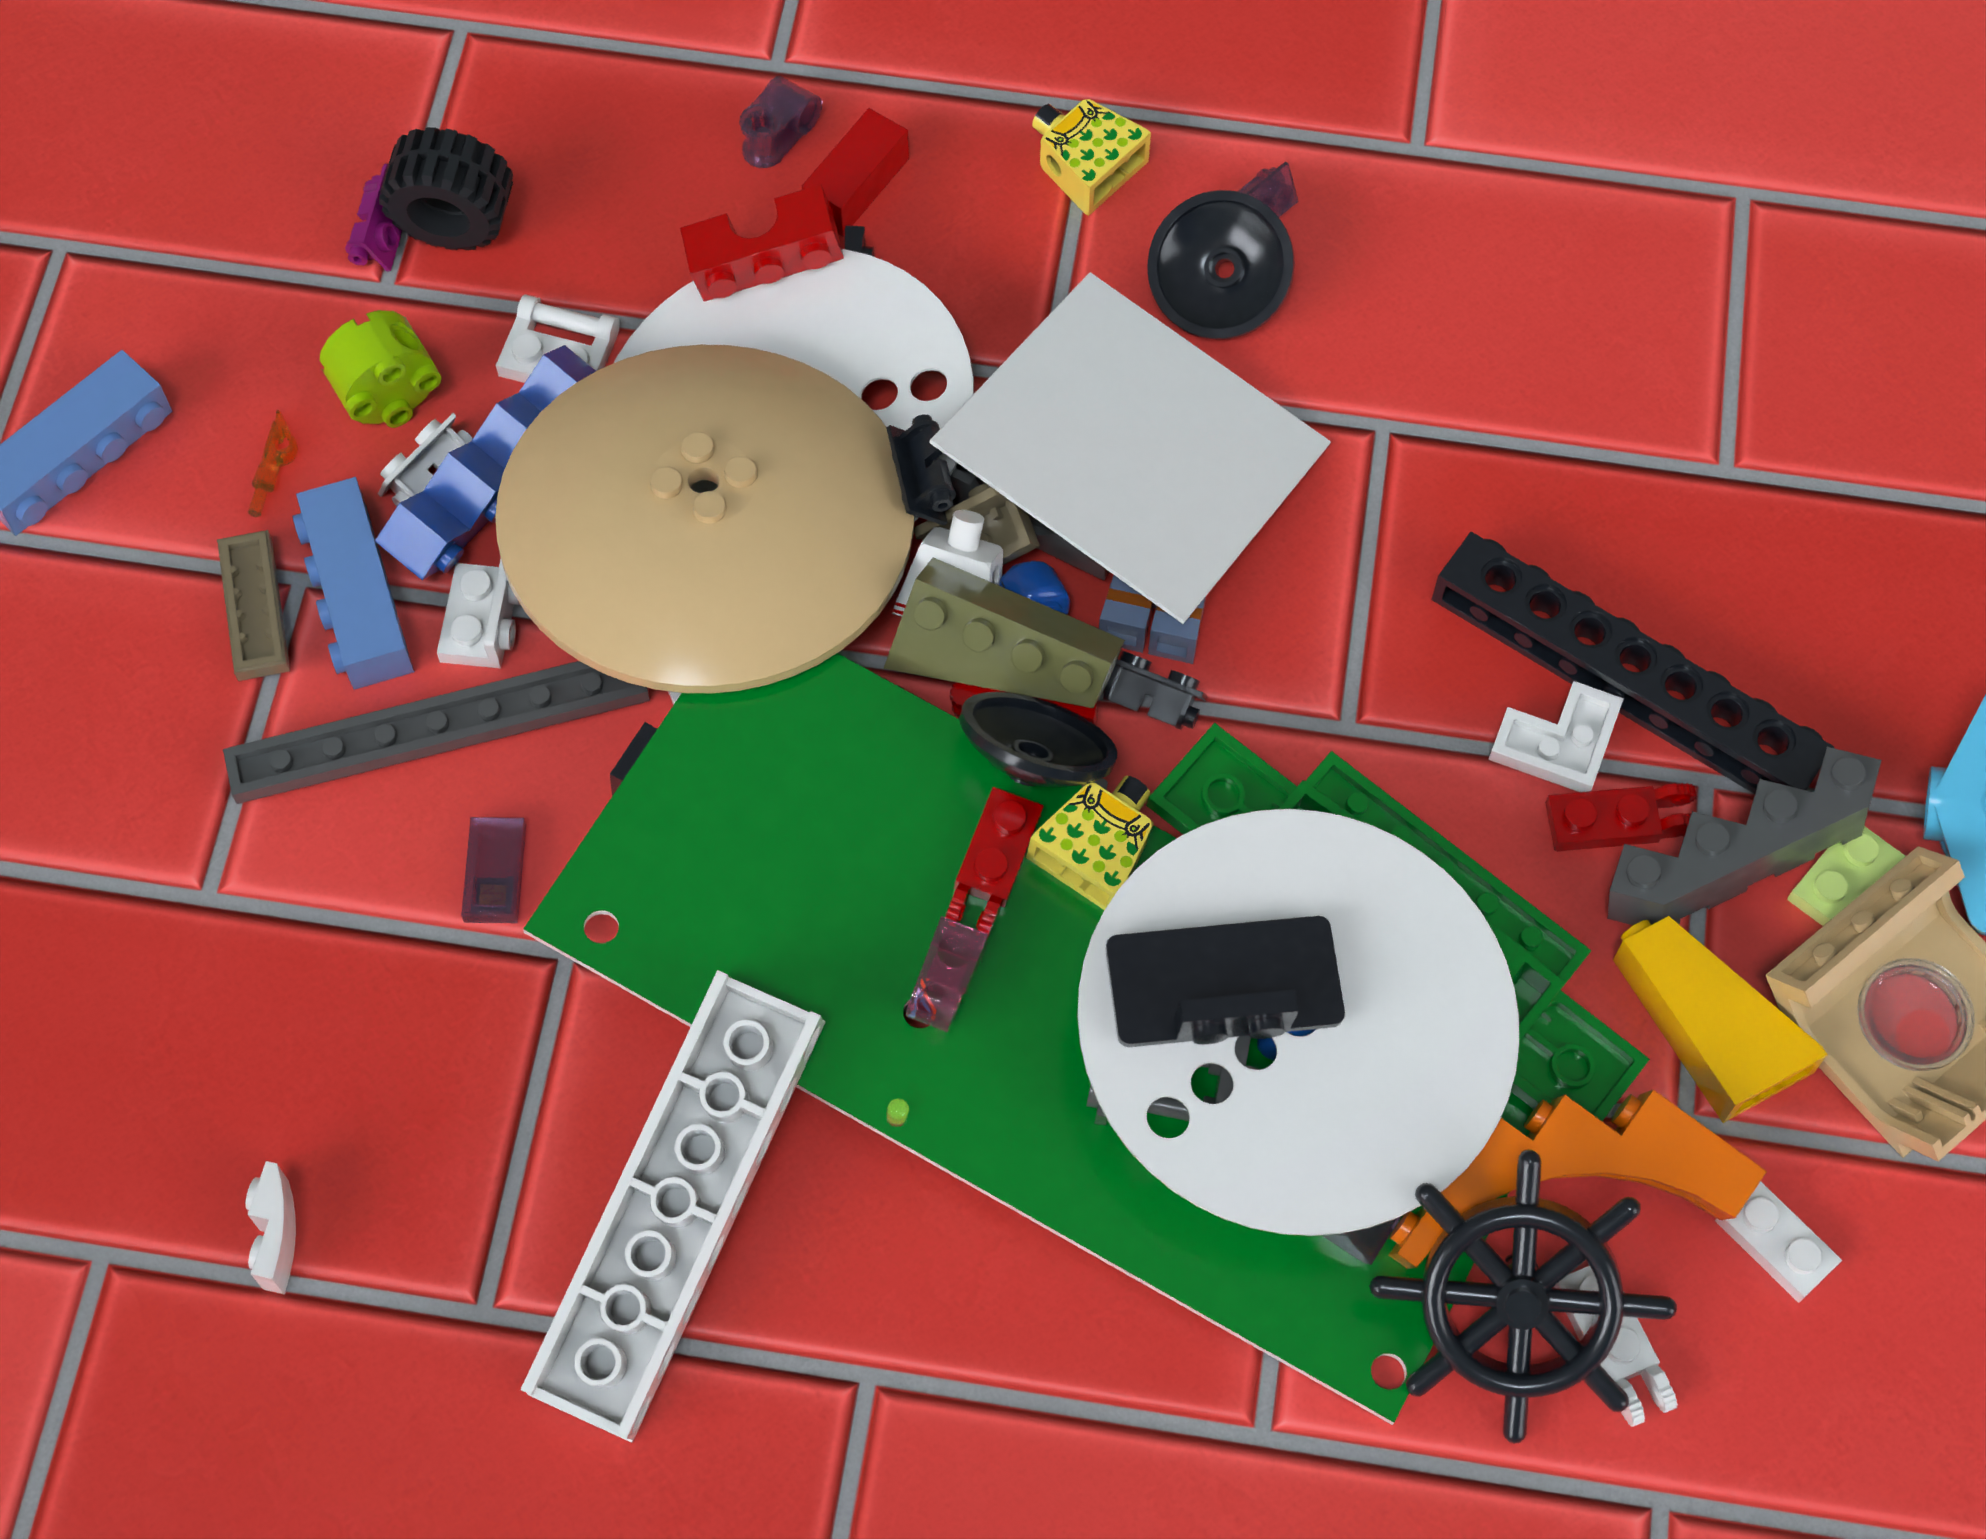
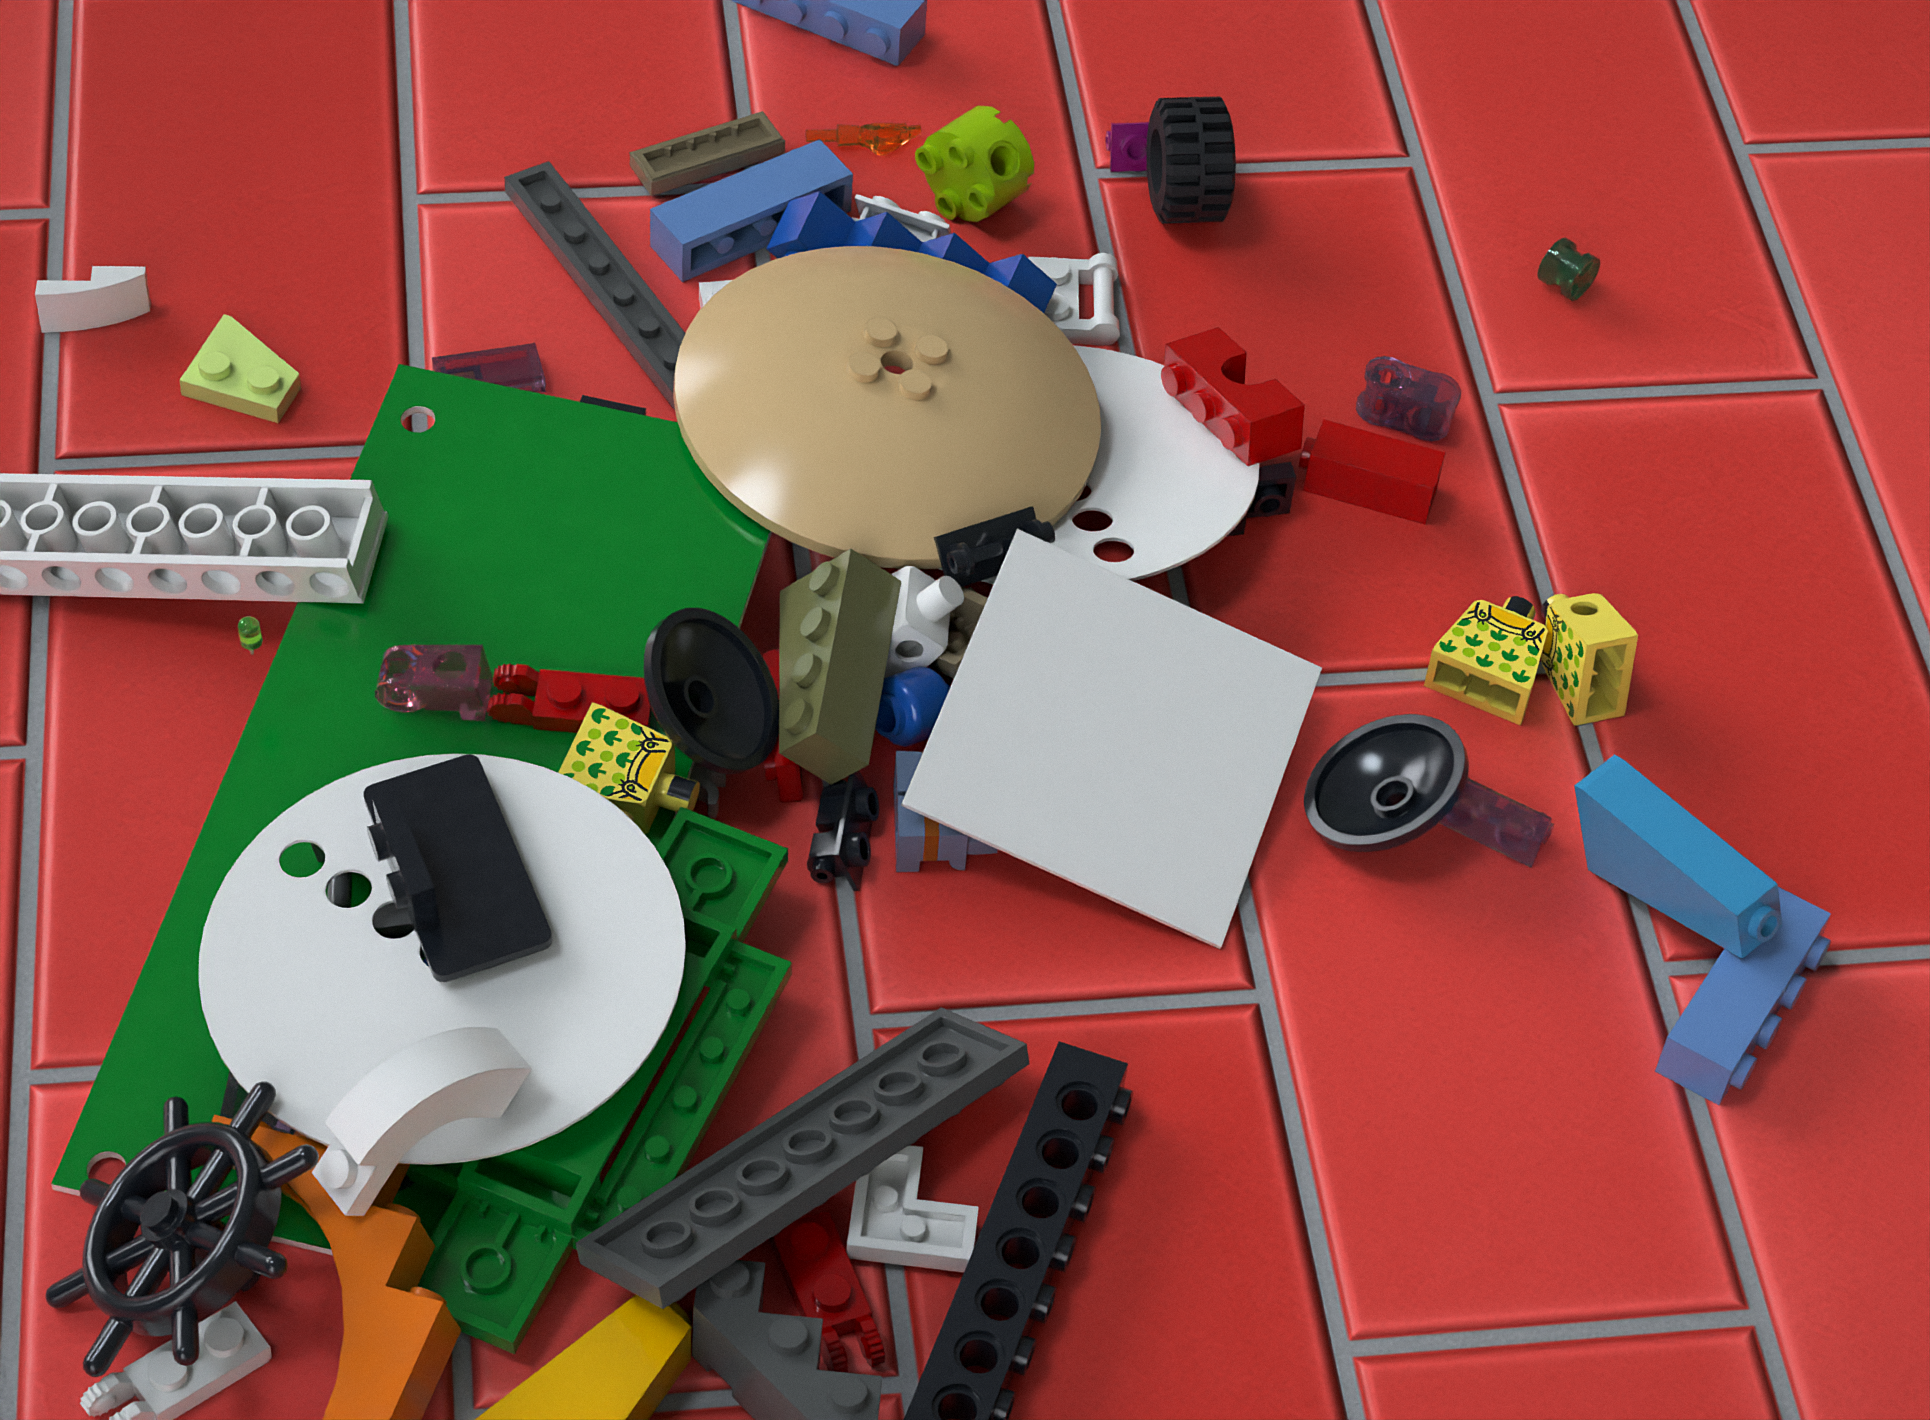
camera: 70 degrees right, 15 degrees down
none -> yellowish green wing [179,314,301,423]
none -> white arch [312,1027,532,1216]
none -> dark grey plate [576,1007,1030,1309]
none -> light yellow torso [1541,593,1638,726]
none -> dark azure slope [1574,754,1782,959]
none -> medium blue brick [1655,887,1831,1105]

